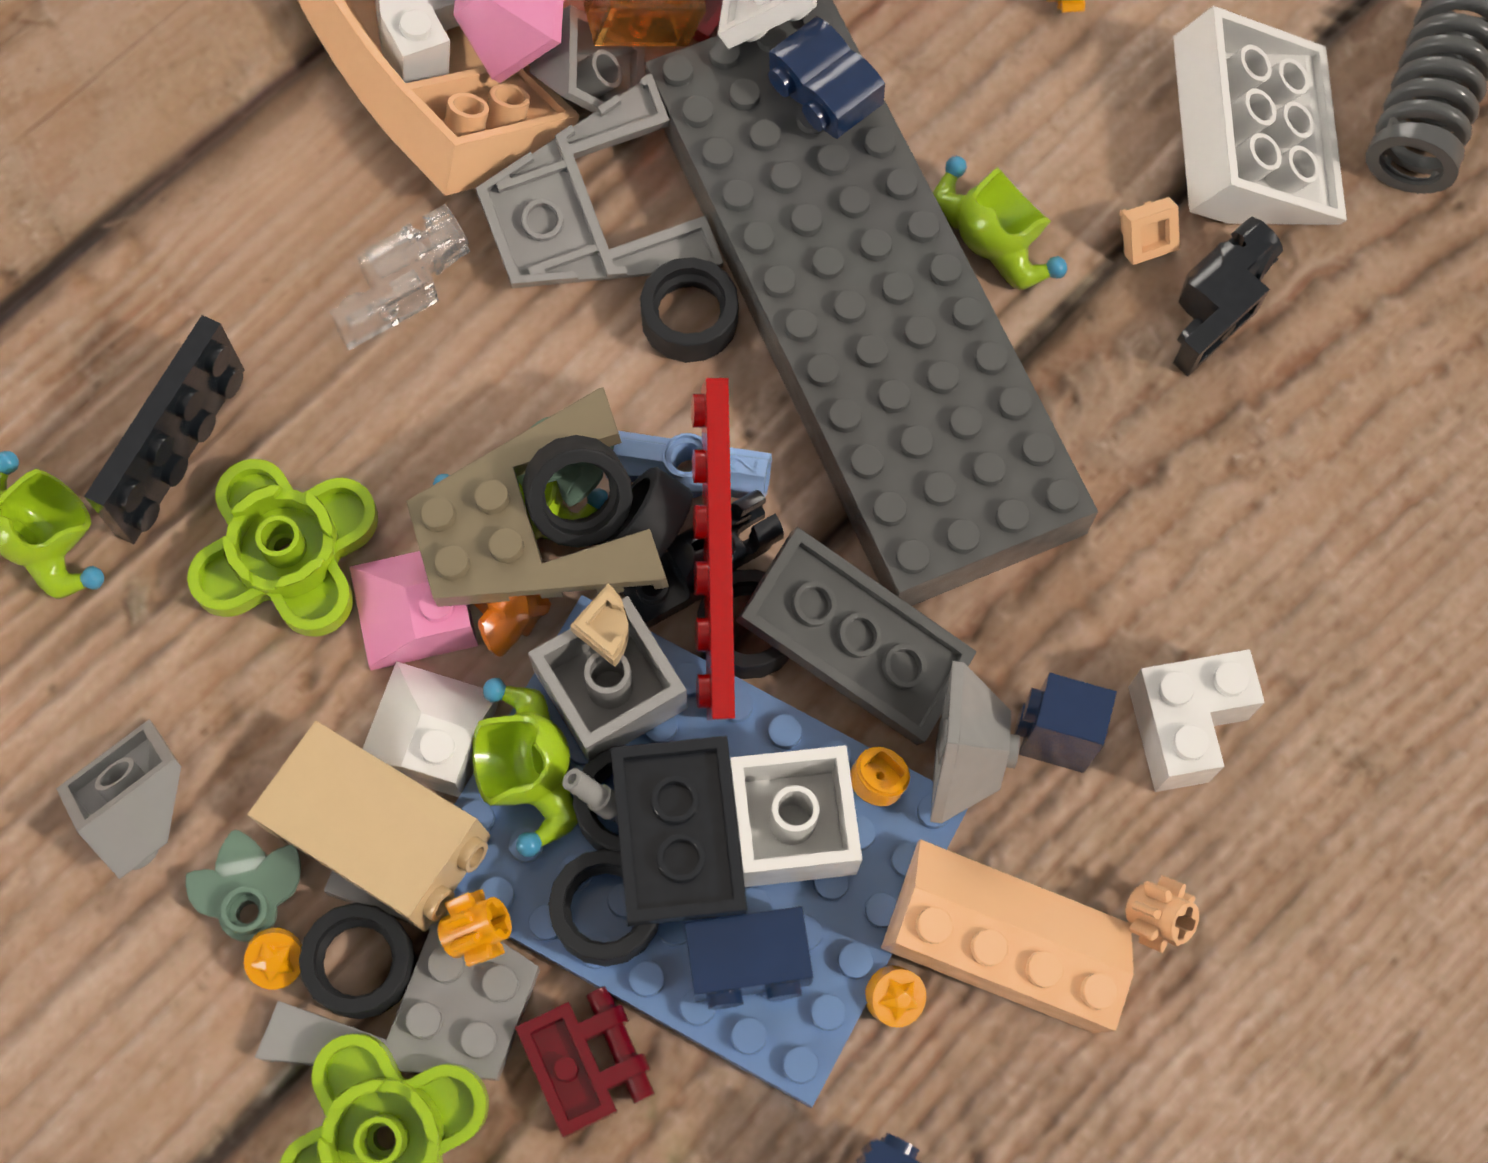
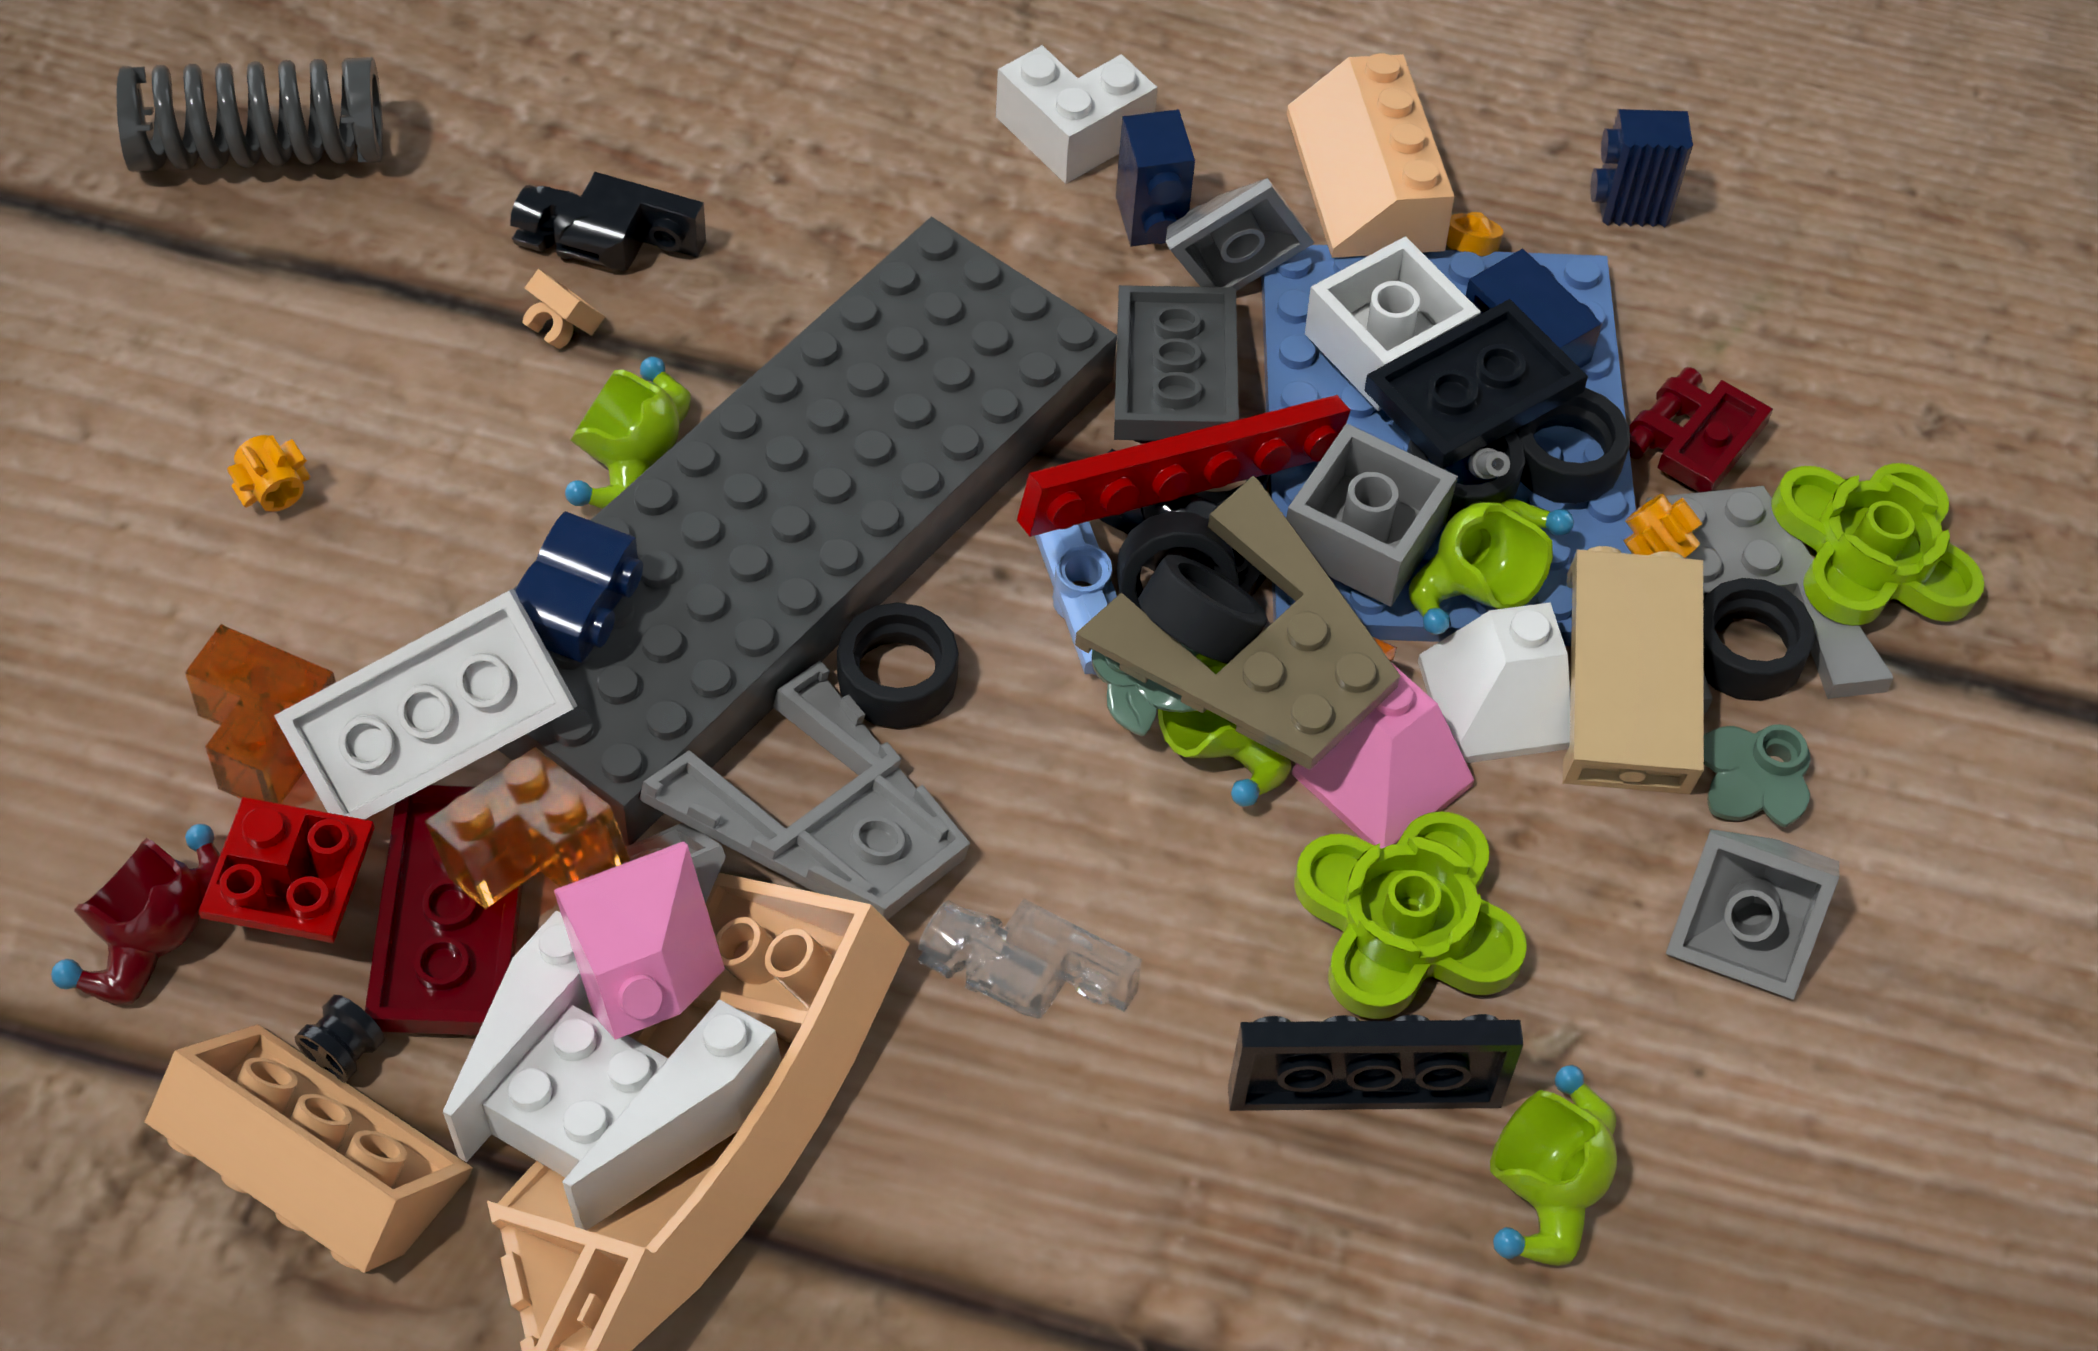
camera: 120 degrees left, 15 degrees down
light orange tile [244,927,302,990] -> none
tan tile [570,584,629,667] -> none
light orange tile [850,747,910,806] -> none
light nougat gear [1126,875,1199,953] -> none
white slope [1173,6,1347,225] -> none

